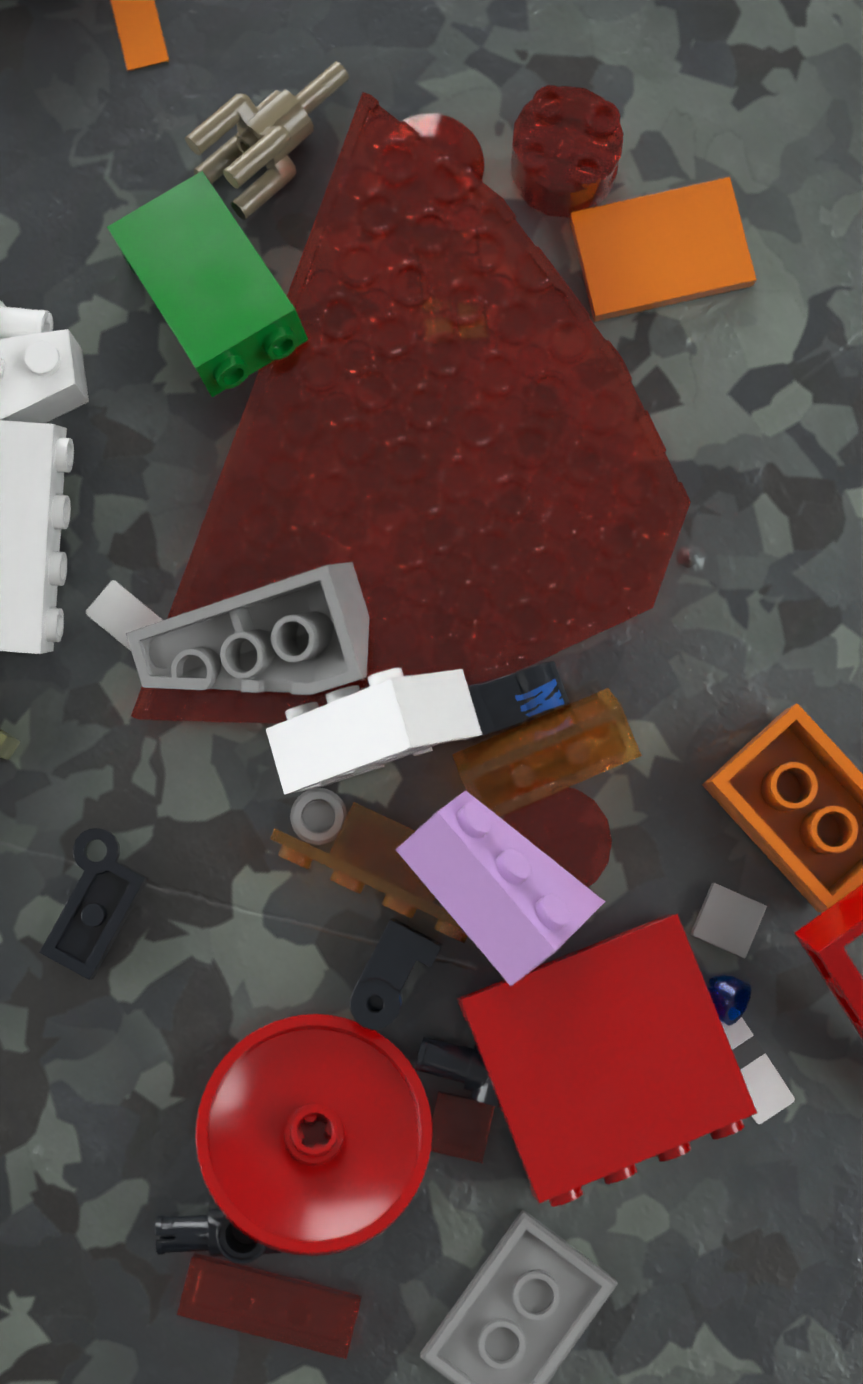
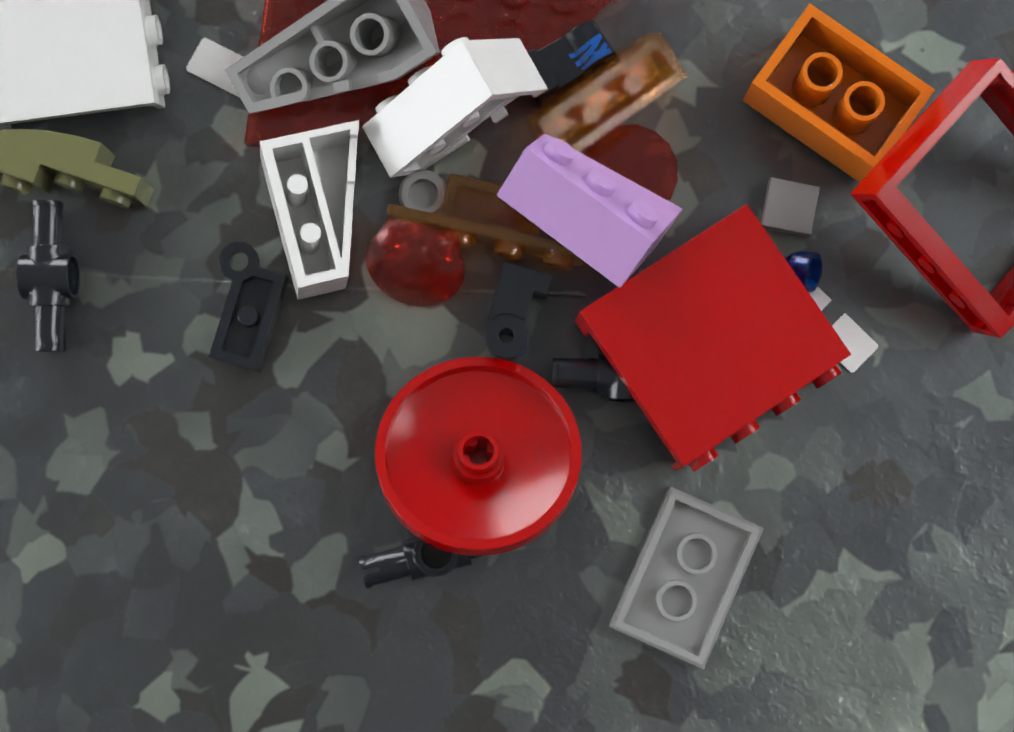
camera: 15 degrees left, 0 degrees up
clear red tile [177,1253,362,1359] -> none
clear red tile [431,1091,494,1163] -> none
none -> white wedge [260,120,359,300]
none -> clear red dish [366,218,465,306]

